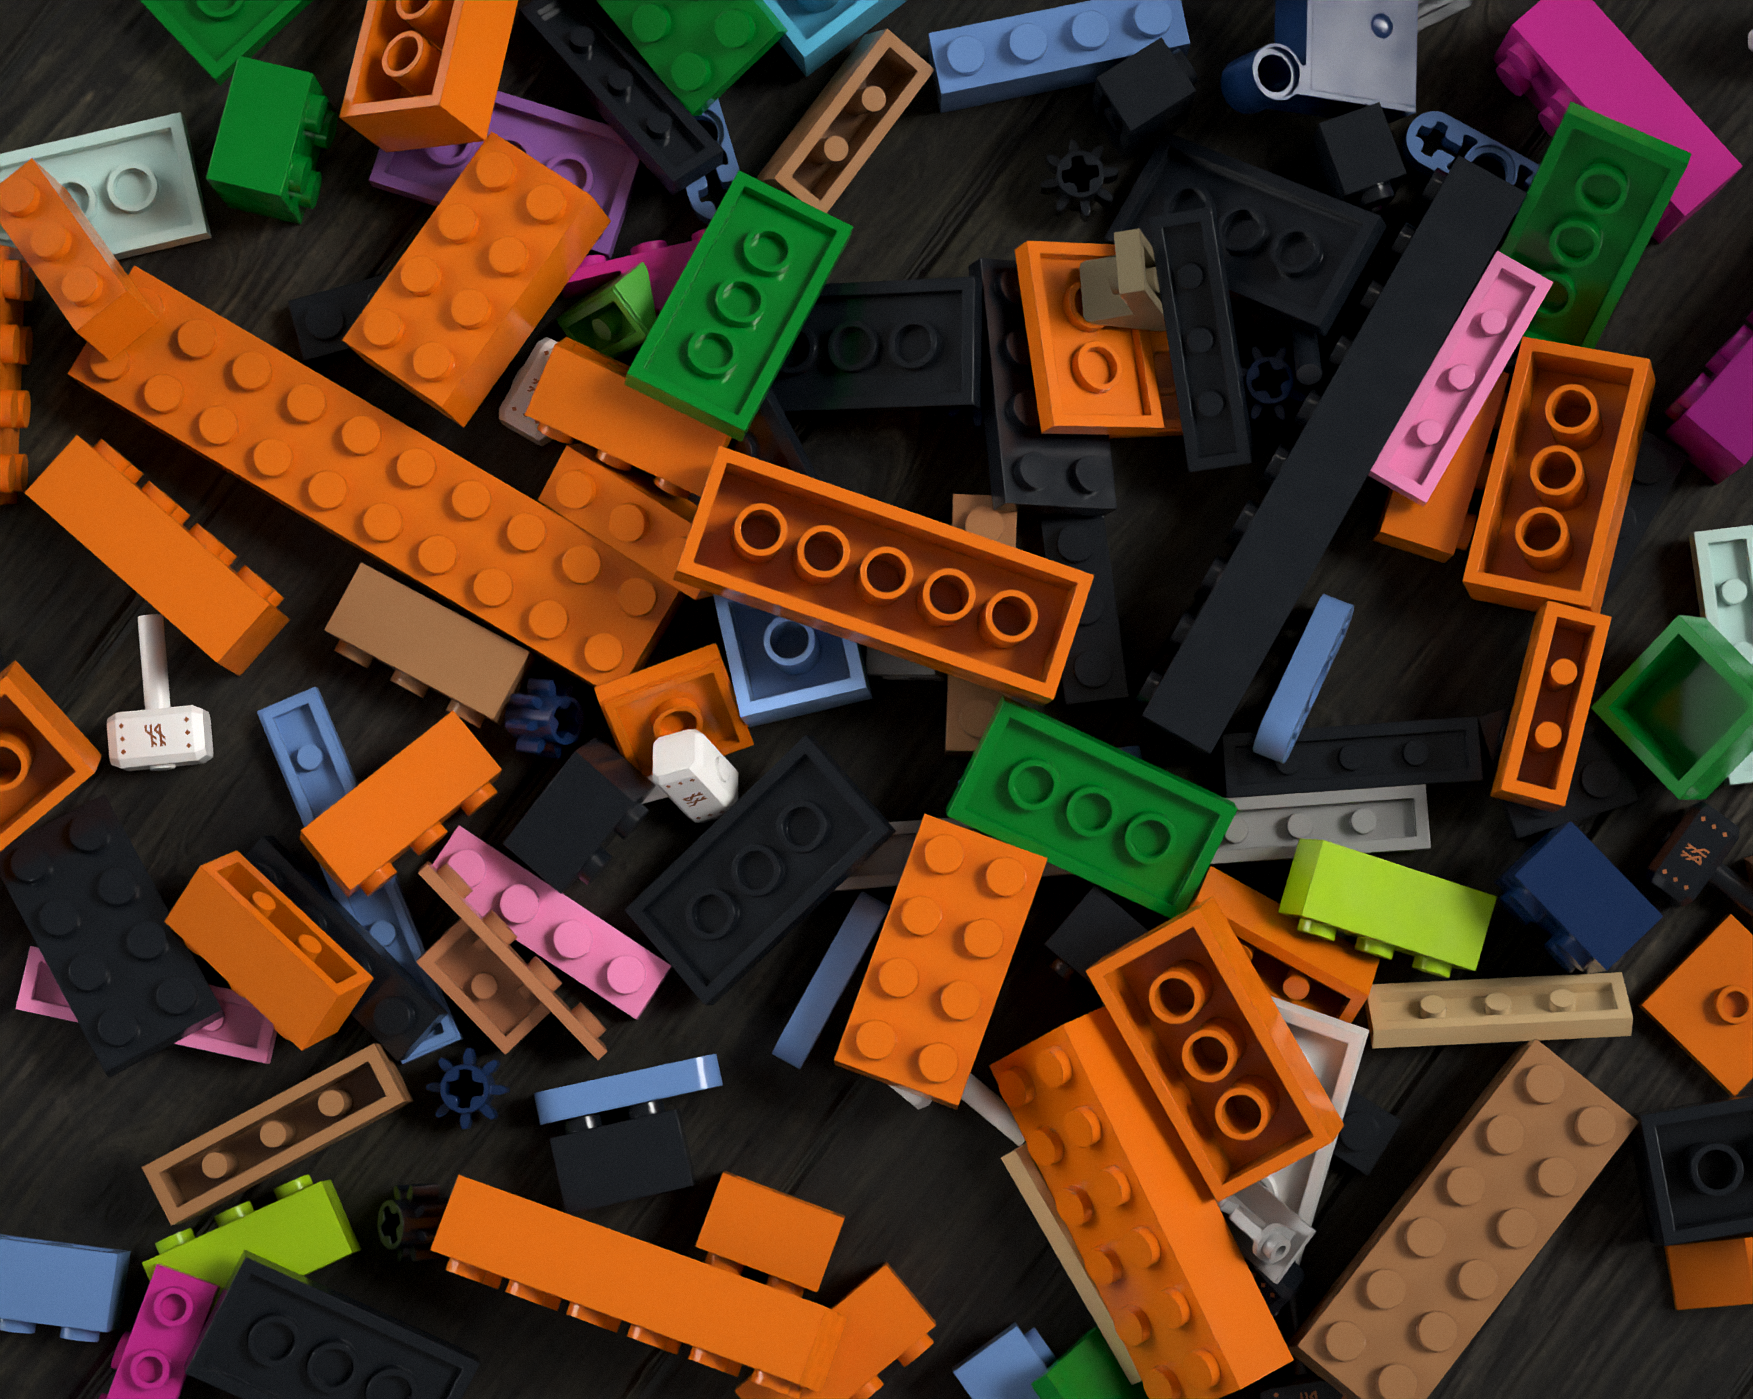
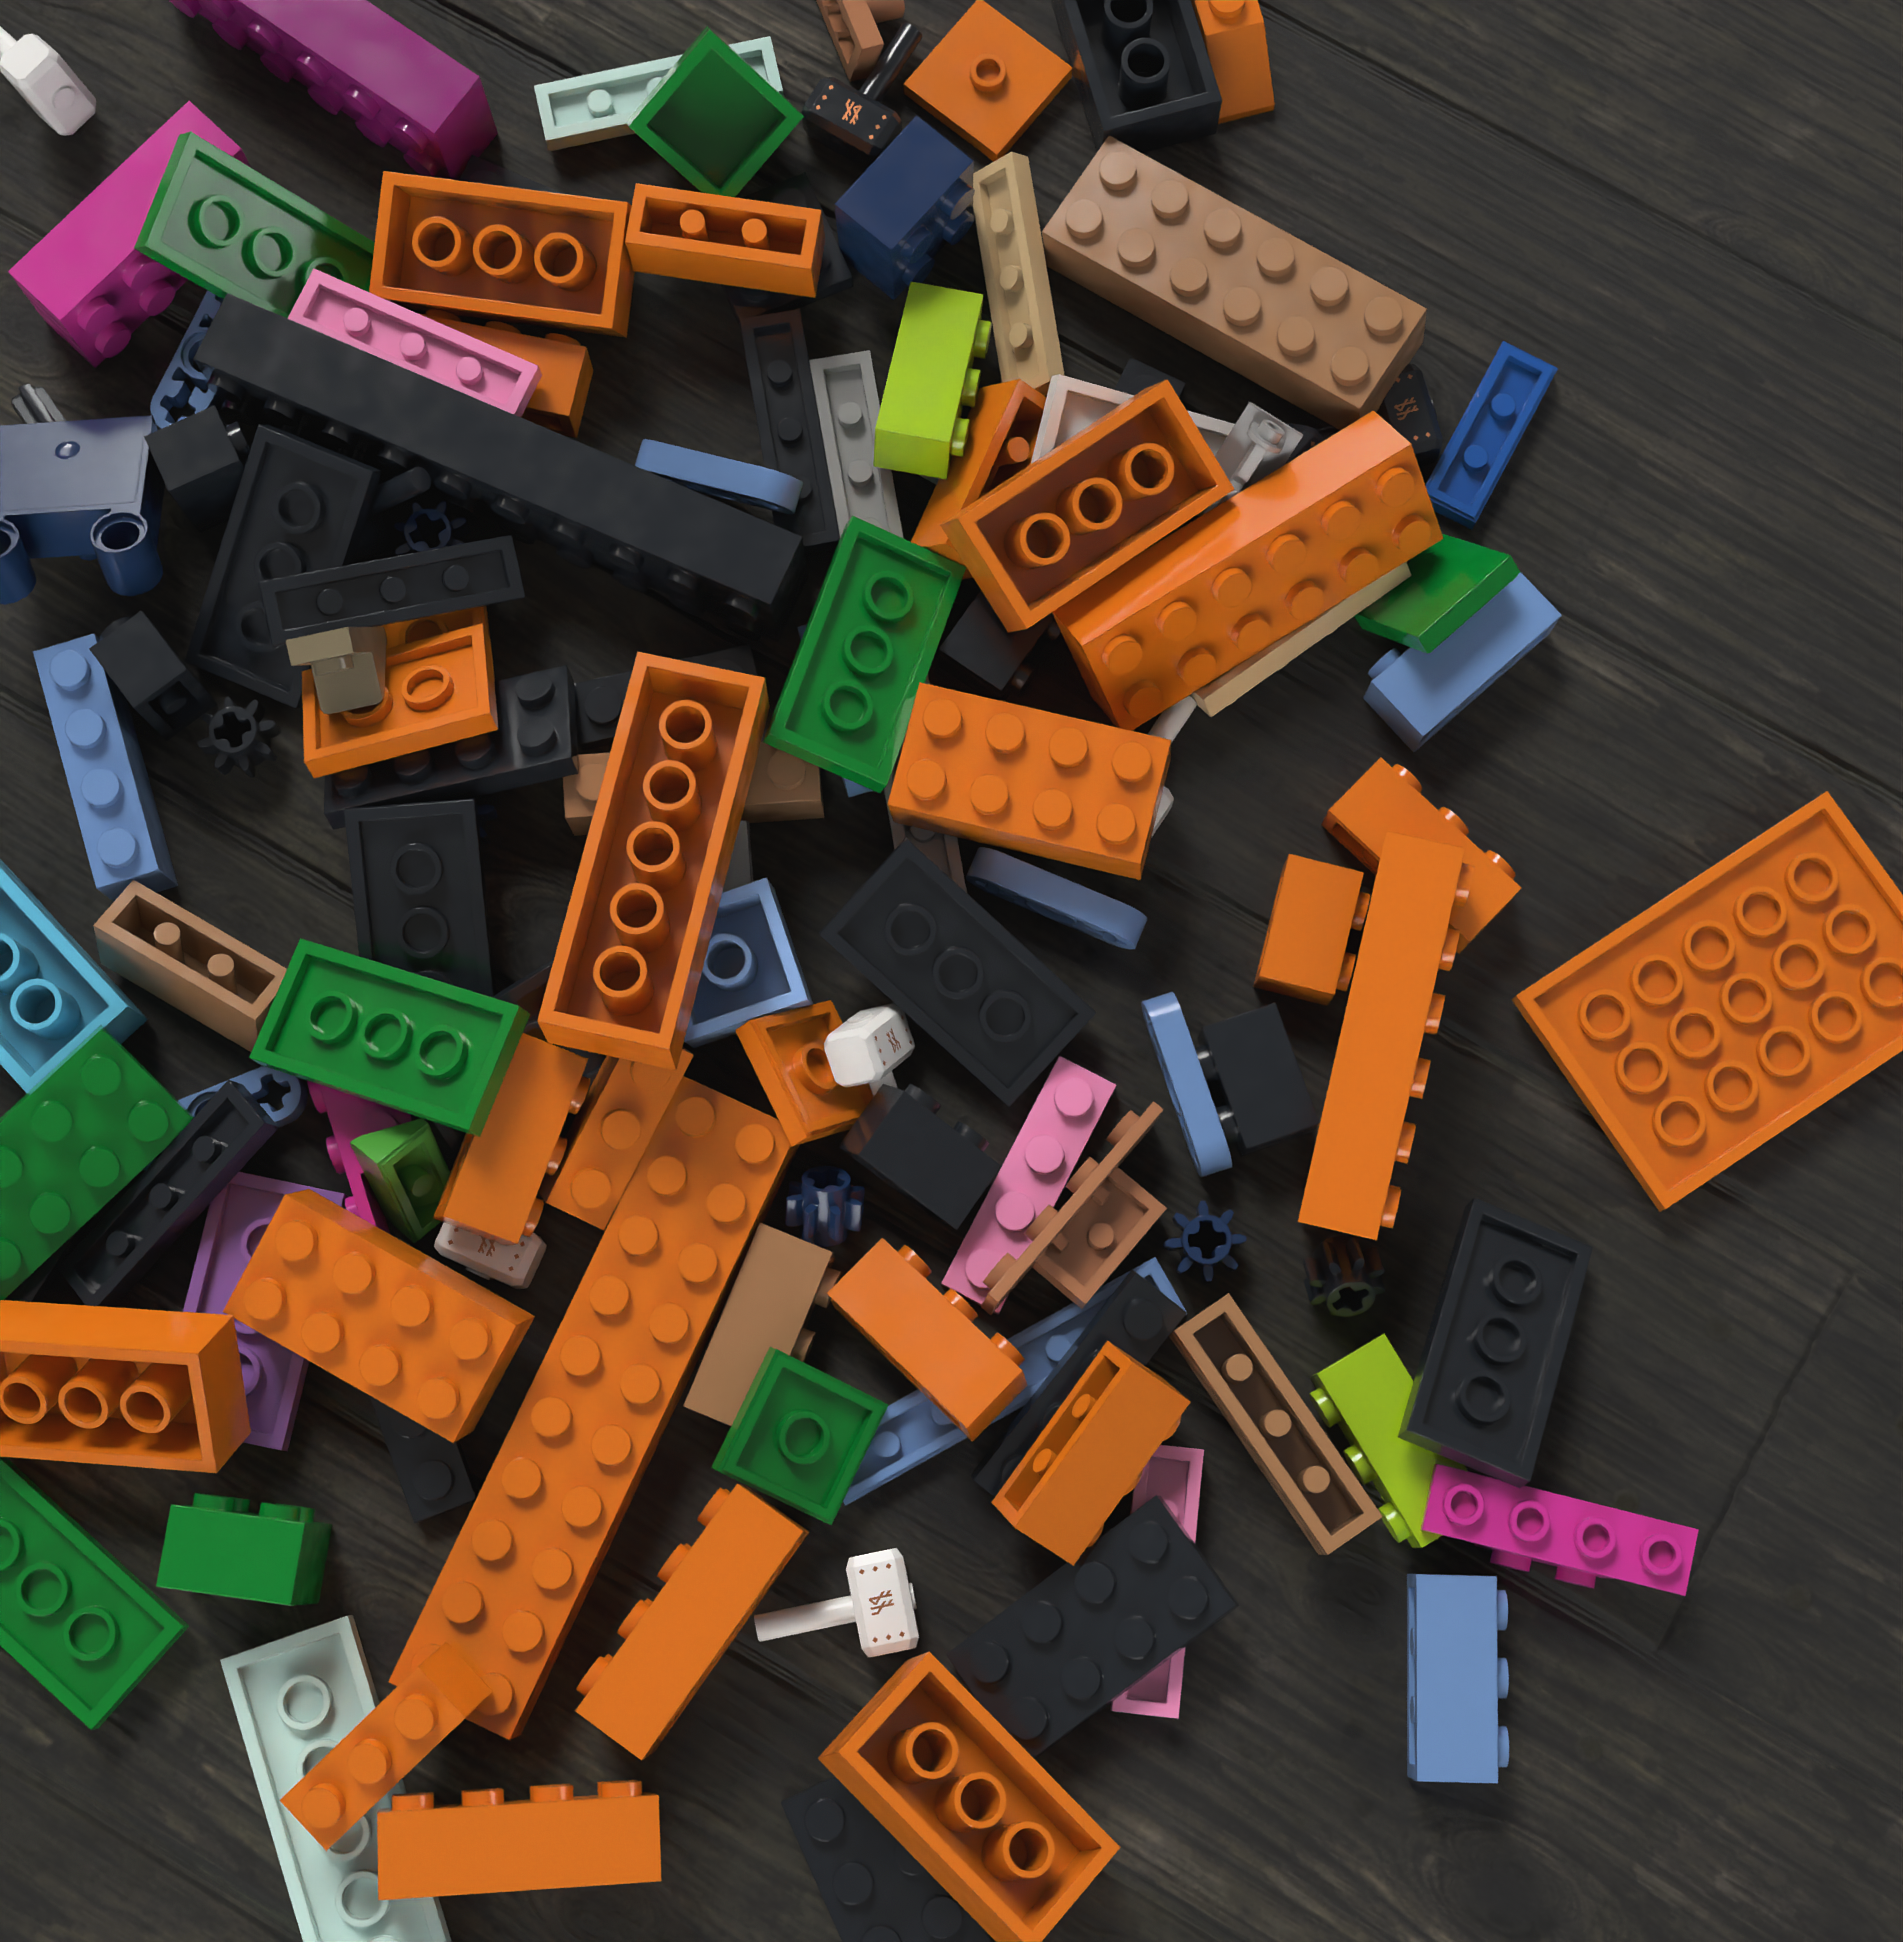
camera: 100 degrees left, 5 degrees down
none -> green tile [711,1347,889,1525]

